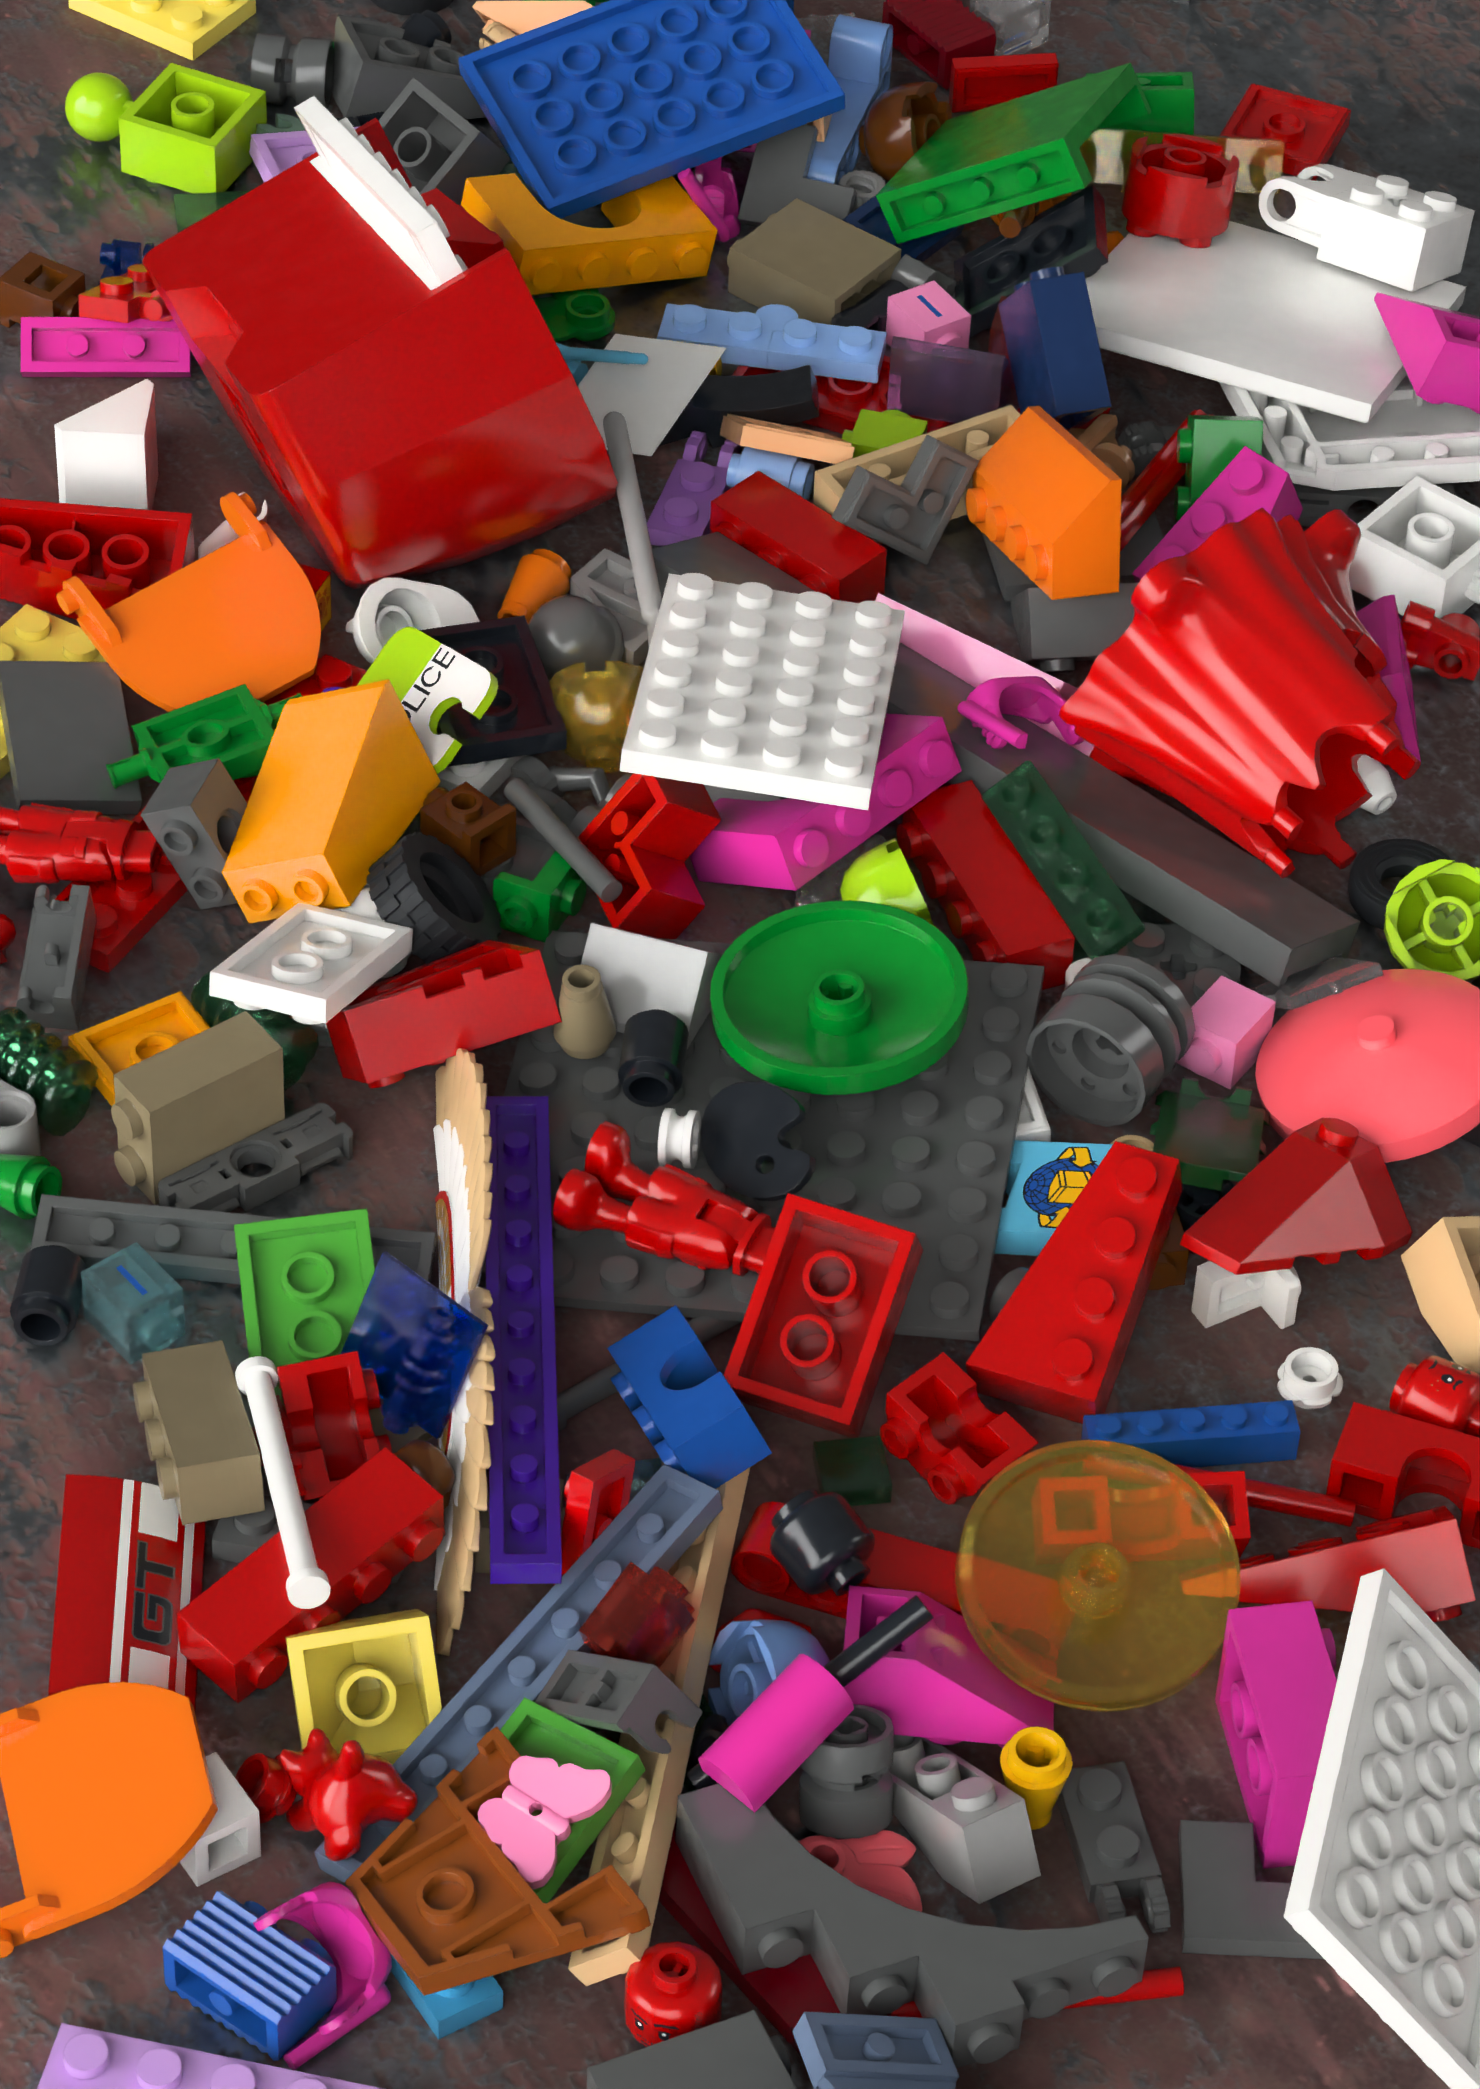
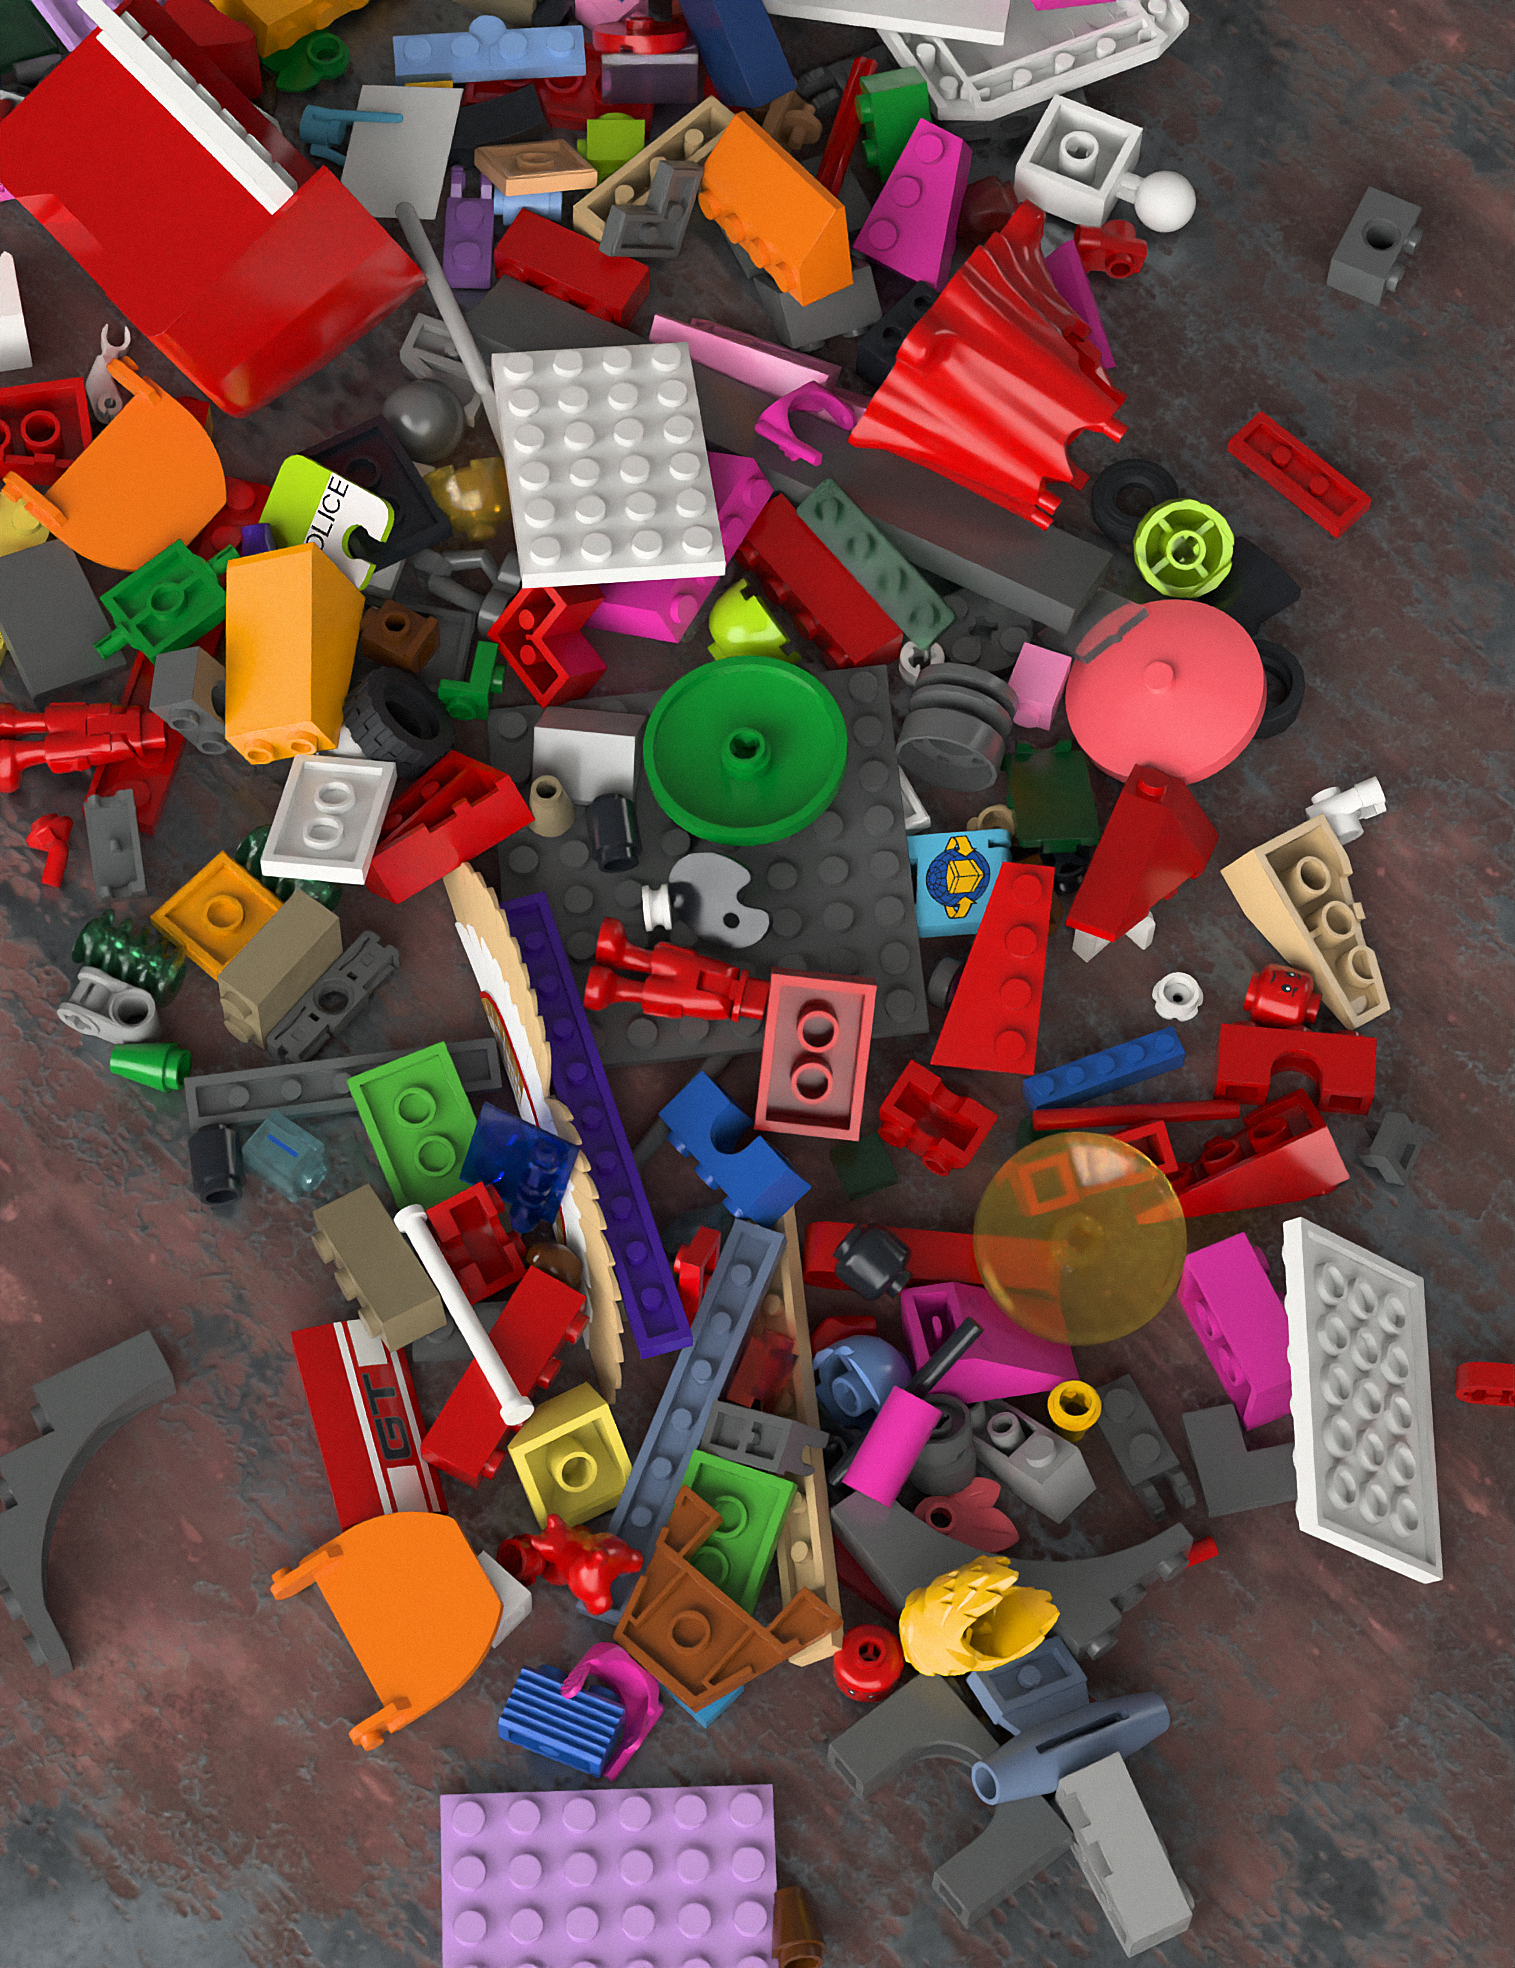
camera: 15 degrees left, 20 degrees up
white piece [345,578,480,664] -> none
bright pink animal [477,1755,612,1890] -> none
orange cone [497,549,572,623] -> none
dark grey bar [504,778,623,902] -> none
none -> red plate [593,16,688,55]
none -> yellow head [899,1555,1060,1676]

